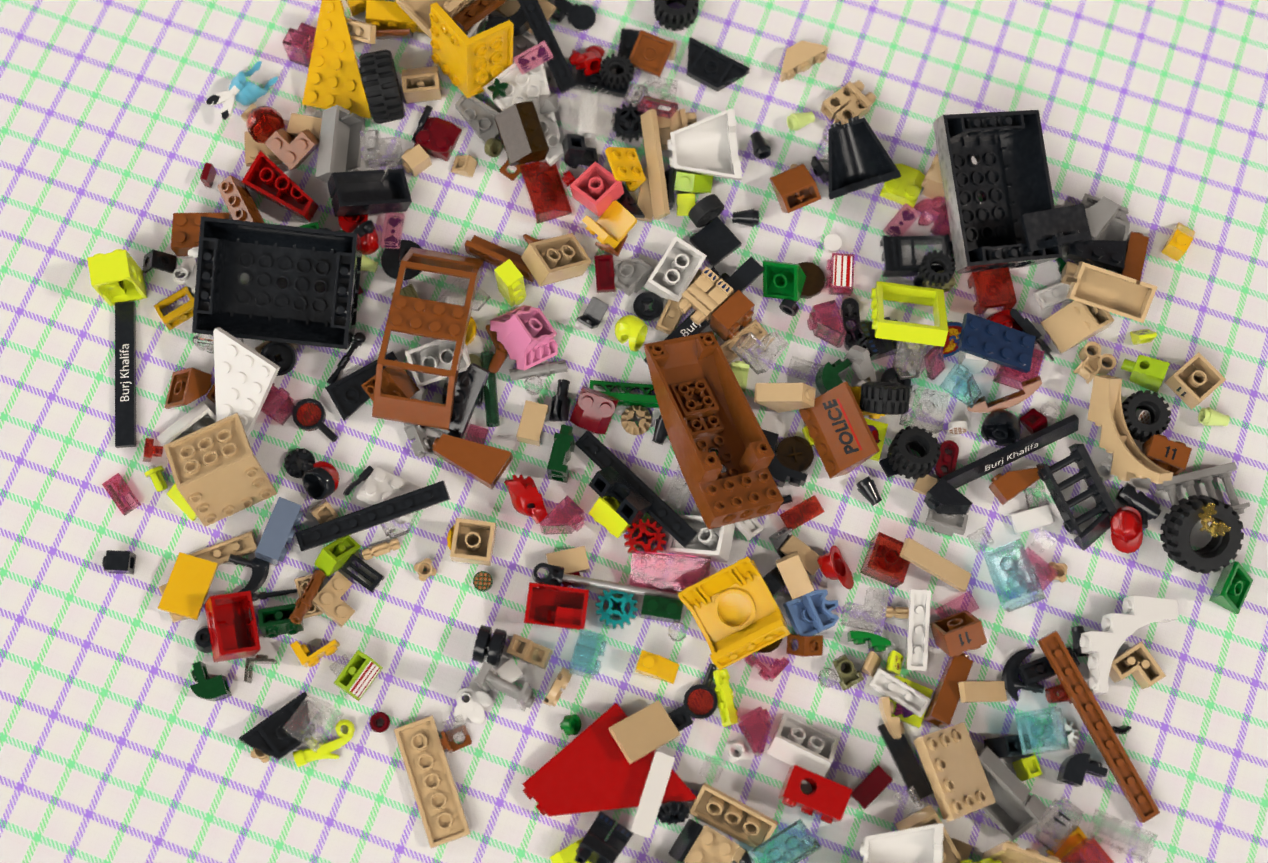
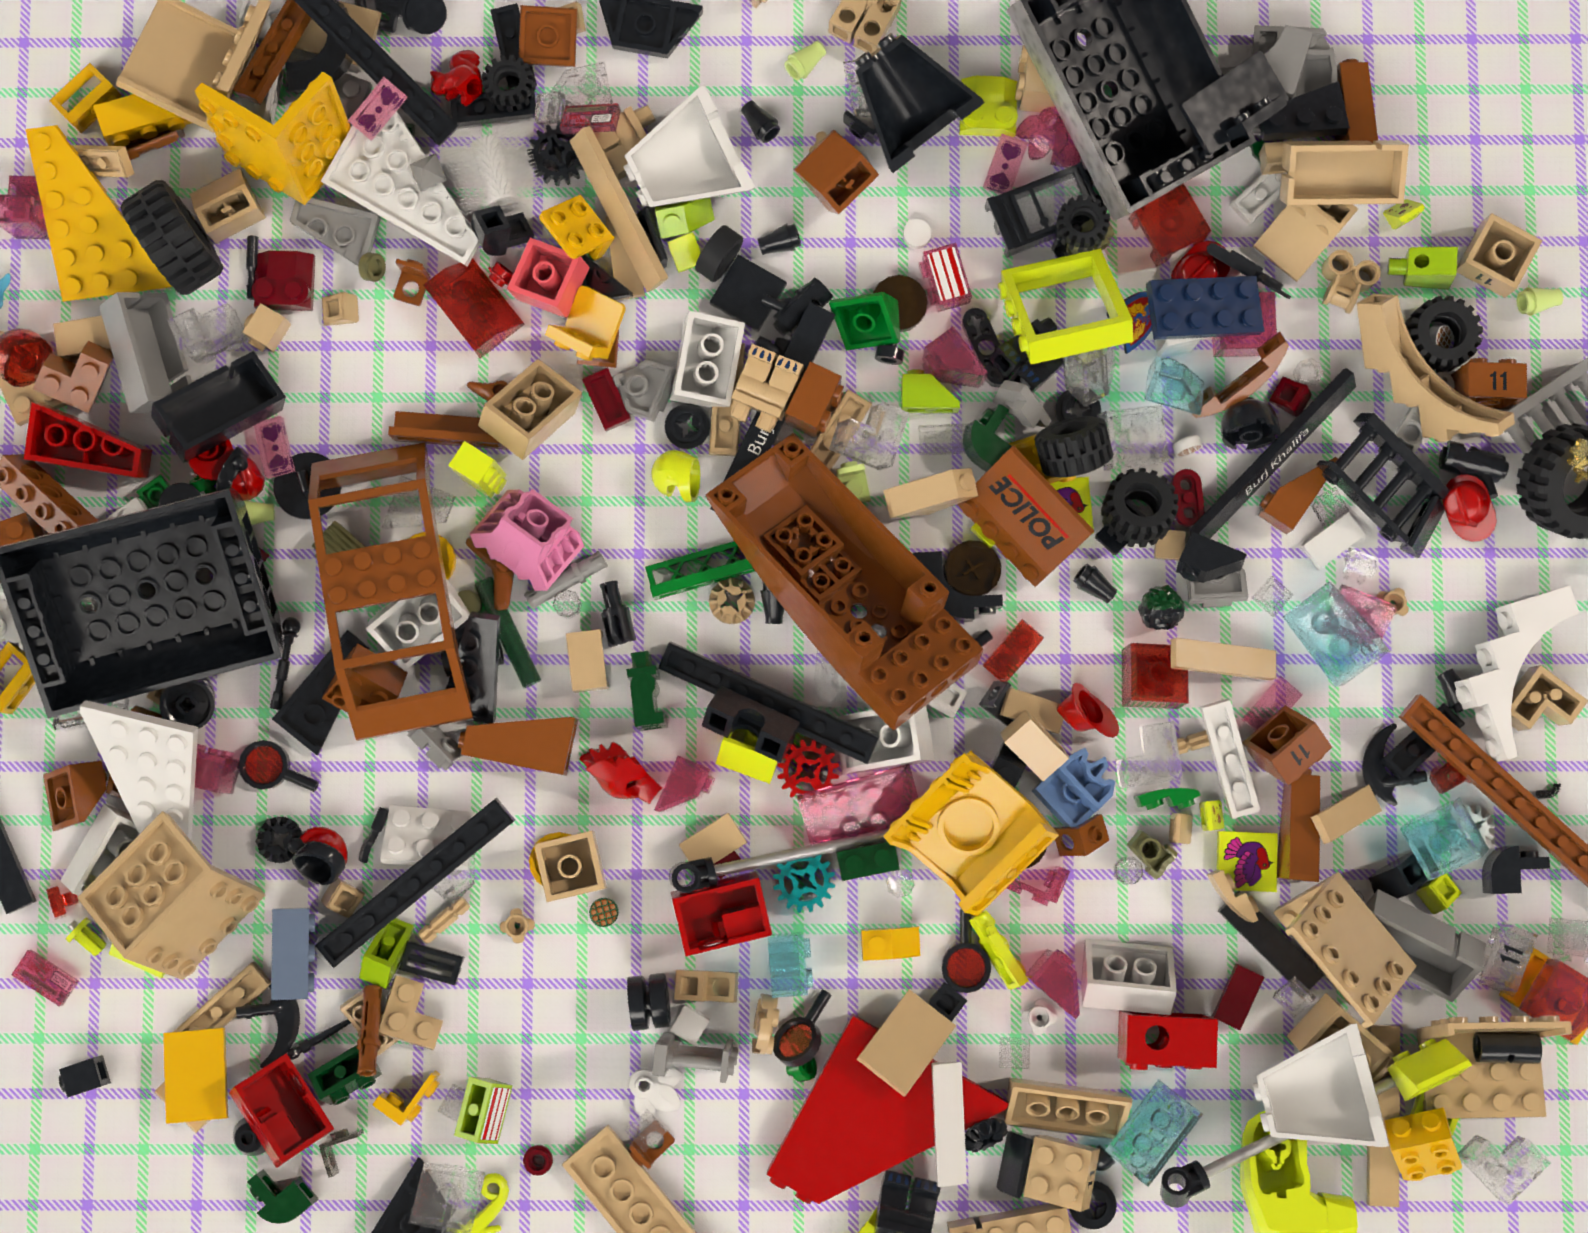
camera: 15 degrees left, 10 degrees up
clear pink tile [465,424,489,444] -> none
dark green plant [487,78,509,100] -> none
dark brown slope [494,101,549,166] -> none
dark red slope [569,386,619,434] -> none
bracket [576,297,609,329] -> none
white tile [868,668,931,718] -> none
clear pink tile [924,346,945,381] -> none
yellow slope [1161,223,1195,261] -> none
none -> black piece [761,277,833,337]
none -> black piece [773,989,832,1067]
none -> lime slope [901,369,960,413]
none -> piece [1138,585,1185,630]

